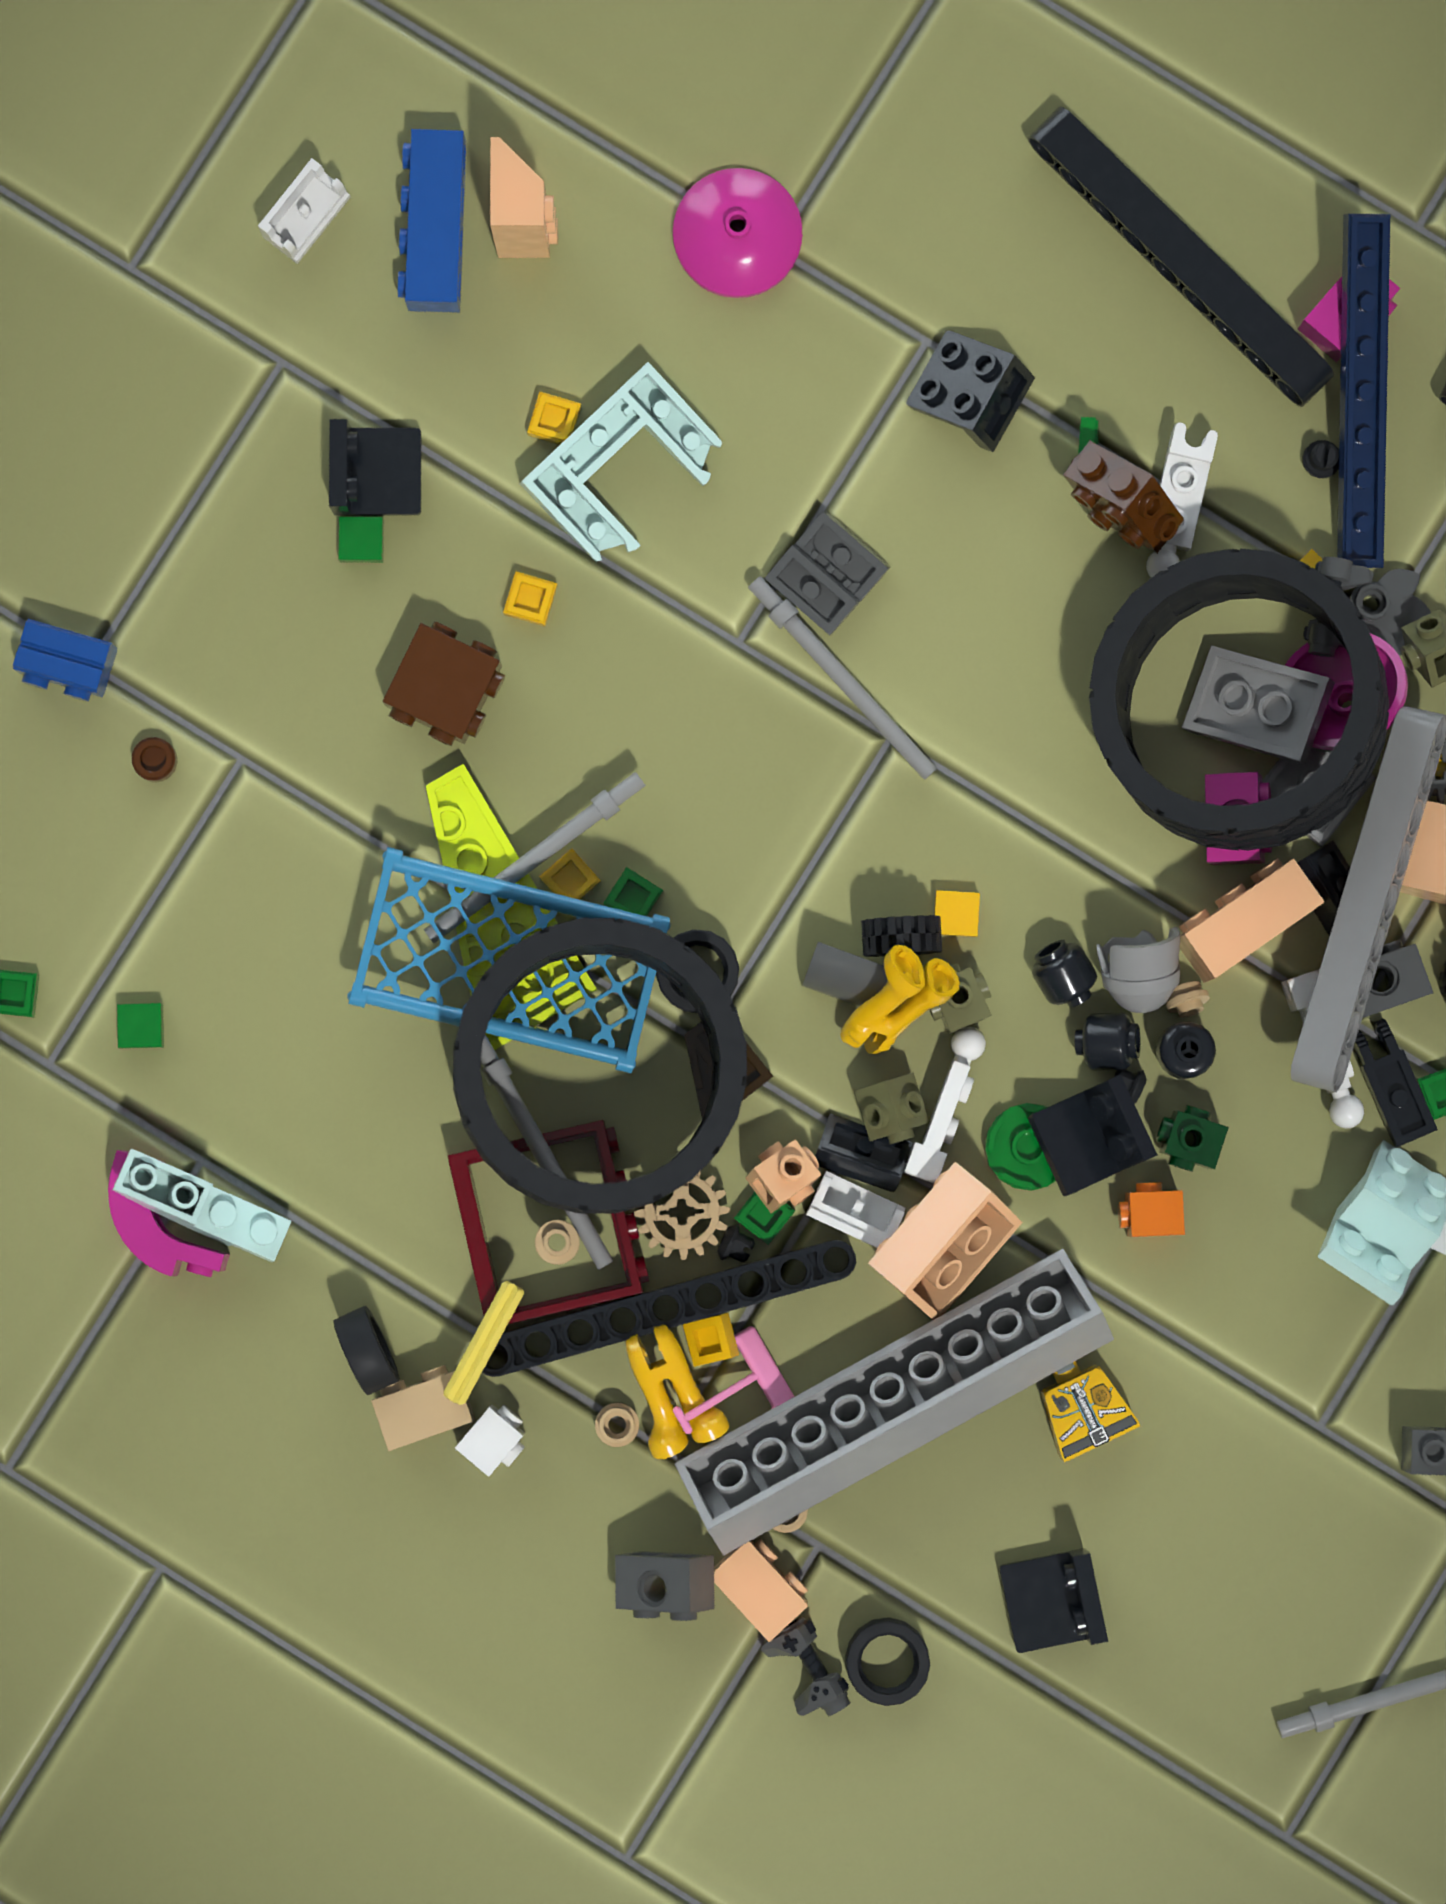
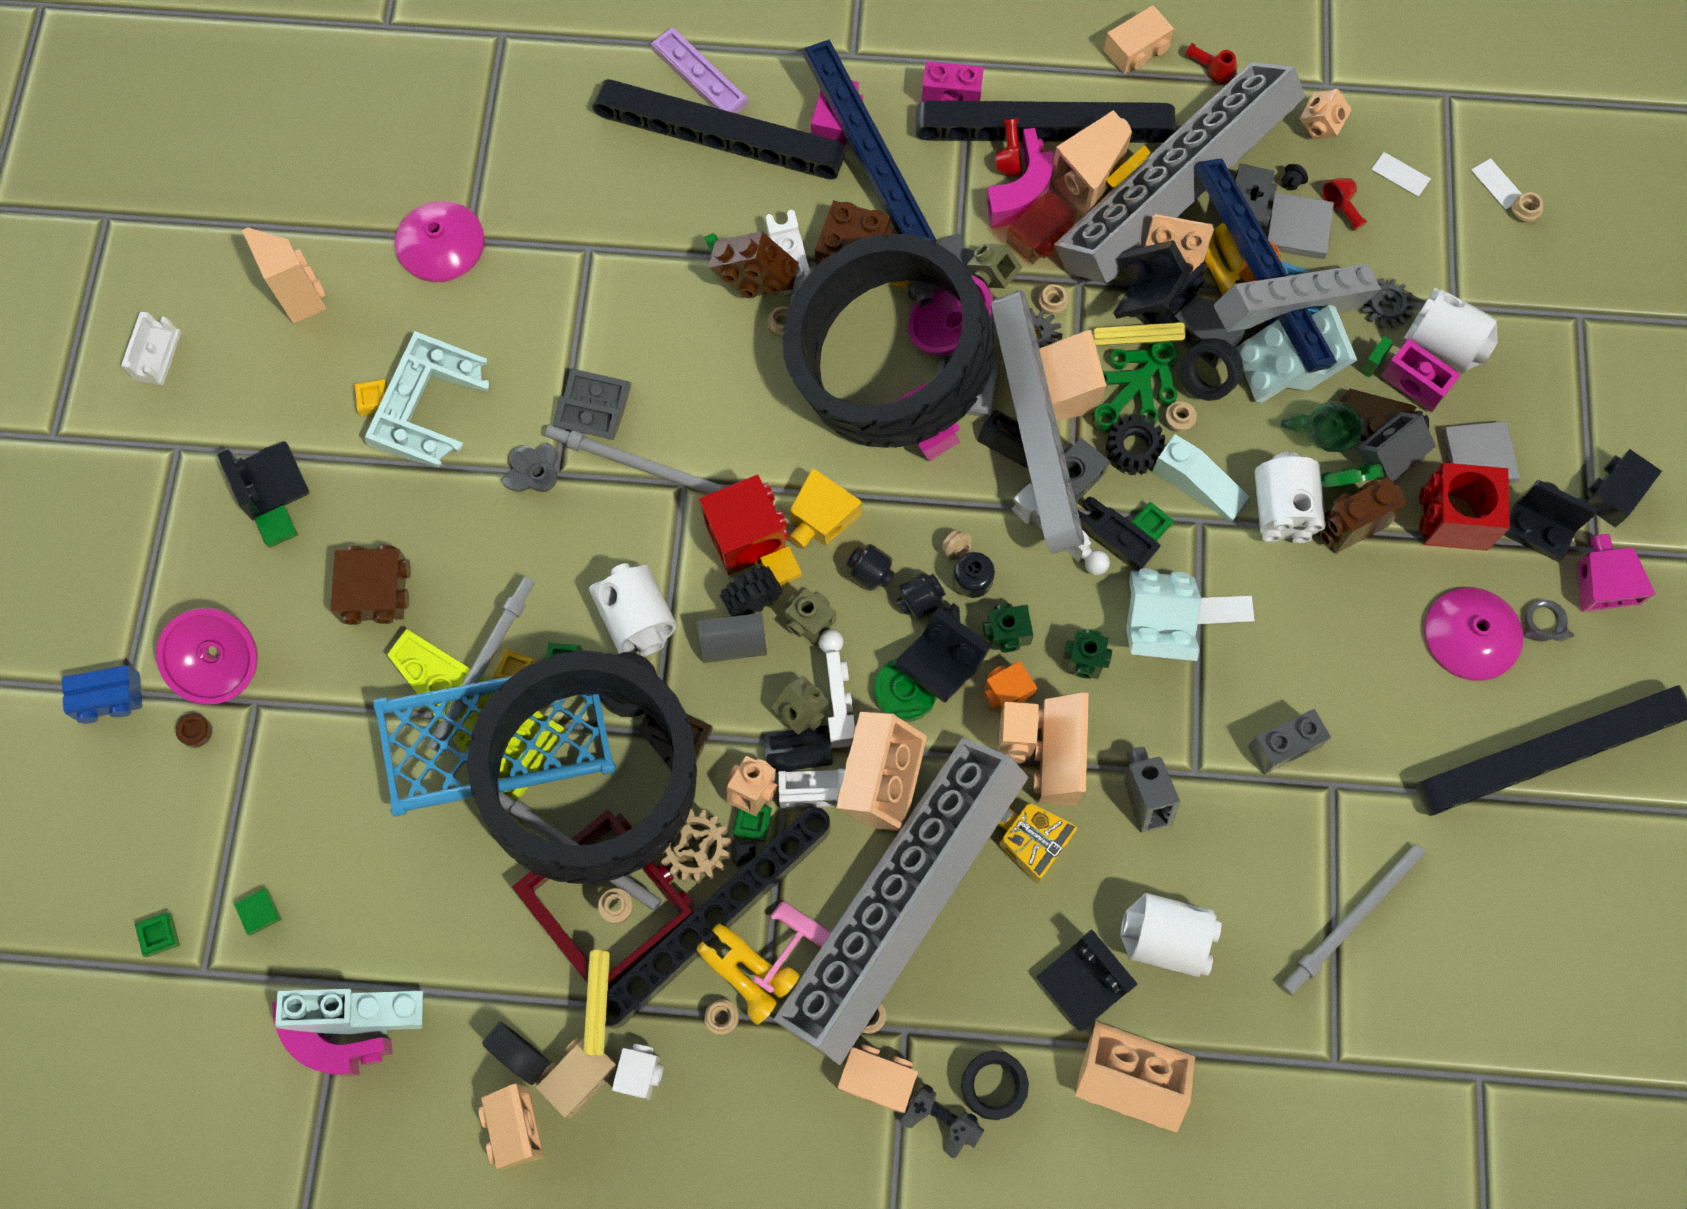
camera: 25 degrees left, 15 degrees down
blue brick [398,129,466,313] -> none
yellow tile [503,571,558,627] -> none
dark grey brick [615,1551,715,1621] -> none
yellow tile [683,1313,739,1367] -> none
yellow piece [840,945,960,1054] -> none
black bracket [906,330,1035,452] -> none
light grey helmet [1096,927,1180,1013] -> none
light nougat brick [1178,858,1324,983] -> none
light grey plate [1182,646,1335,765] -> none
black piece [1303,440,1339,478] -> none
none -> dark pink dish [156,608,258,705]
none -> light nougat slope [479,1084,544,1170]
none -> dark grey plate [501,442,558,492]
none -> white cylinder [589,563,677,656]
none -> lavender tile [651,27,748,113]
none -> red brick [699,474,789,576]
none -> tan plate [768,306,789,336]
none -> yellow torso [789,468,862,549]
none -> reddish brown brick [815,200,894,266]
none -> light nougat brick [998,702,1039,763]
none -> light nougat slope [1033,693,1089,806]
none -> dark green brick [1063,629,1112,679]
none -> light nougat slope [1075,1021,1195,1133]
none -> white cylinder [1120,893,1222,977]
none -> dark grey torso [1125,747,1180,833]

